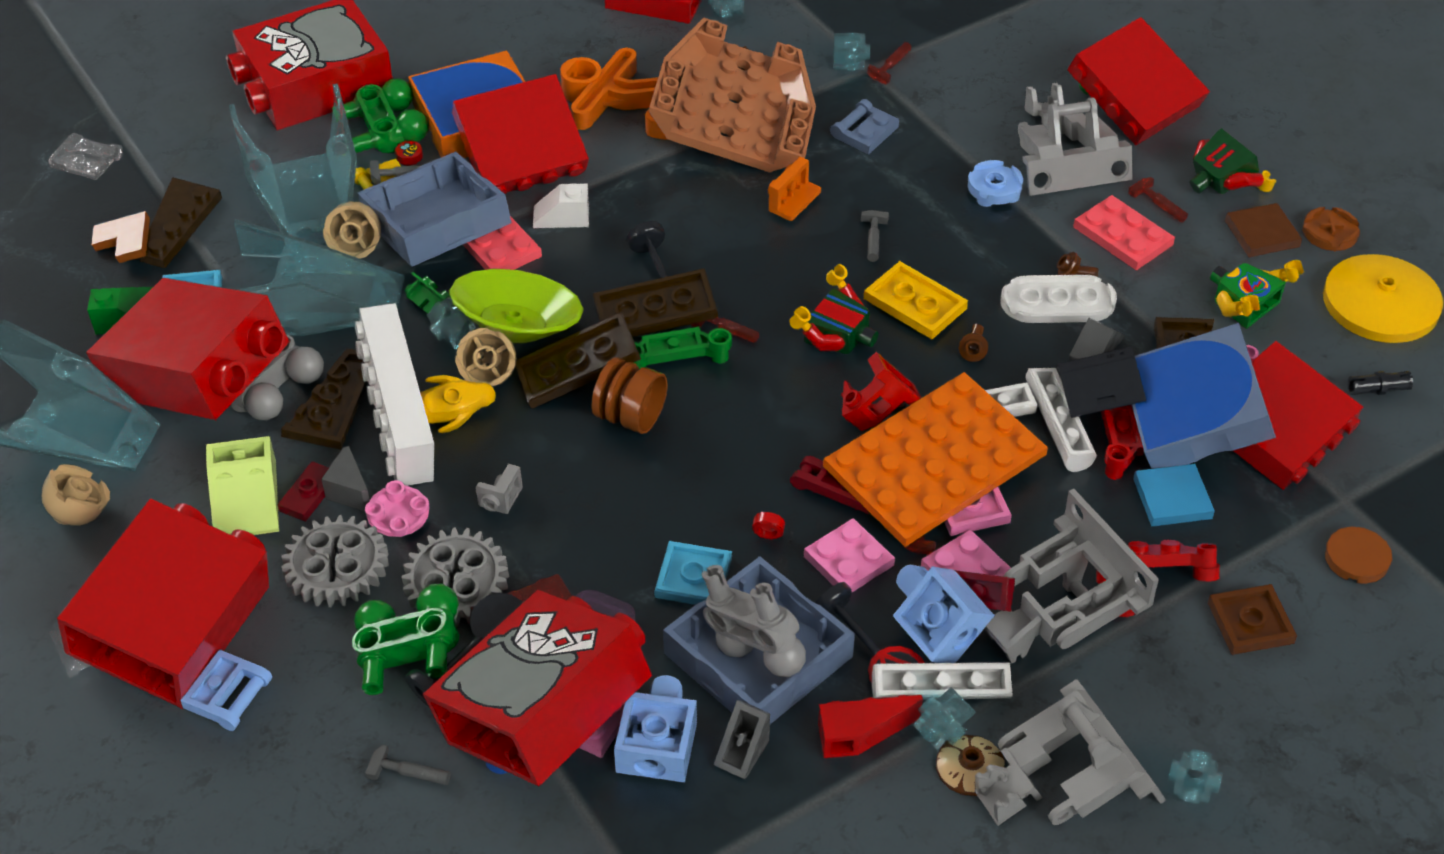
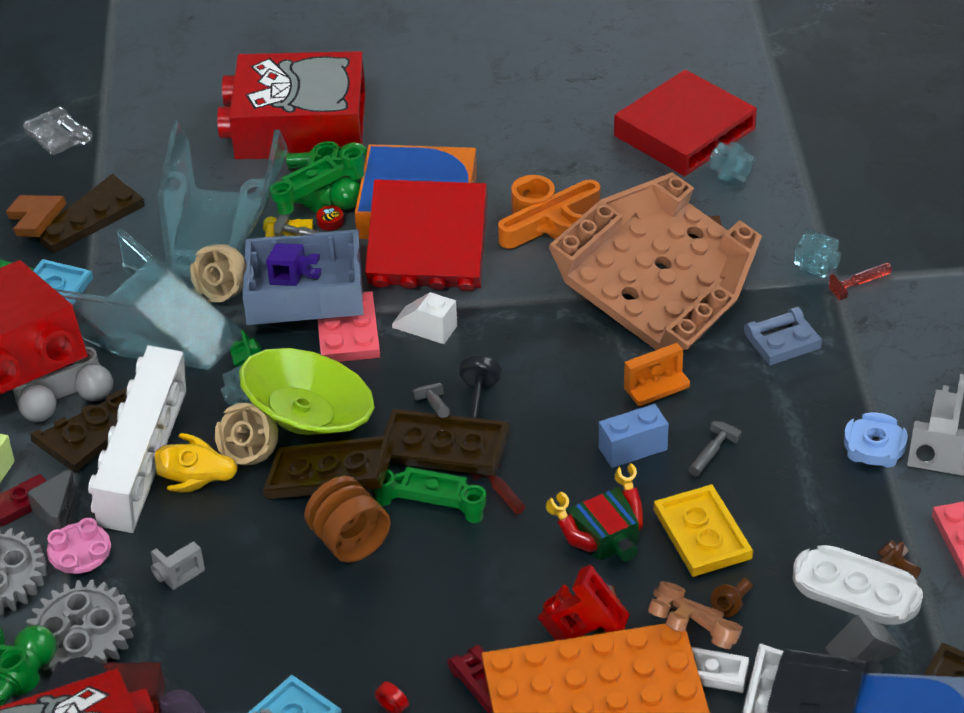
camera: 30 degrees right, 5 degrees down
none -> dark purple brick [266,243,322,286]
none -> green plate [270,146,365,215]
none -> dark grey piece [413,383,449,418]
none -> medium blue brick [599,404,669,468]
none -> nougat plant [648,581,743,649]

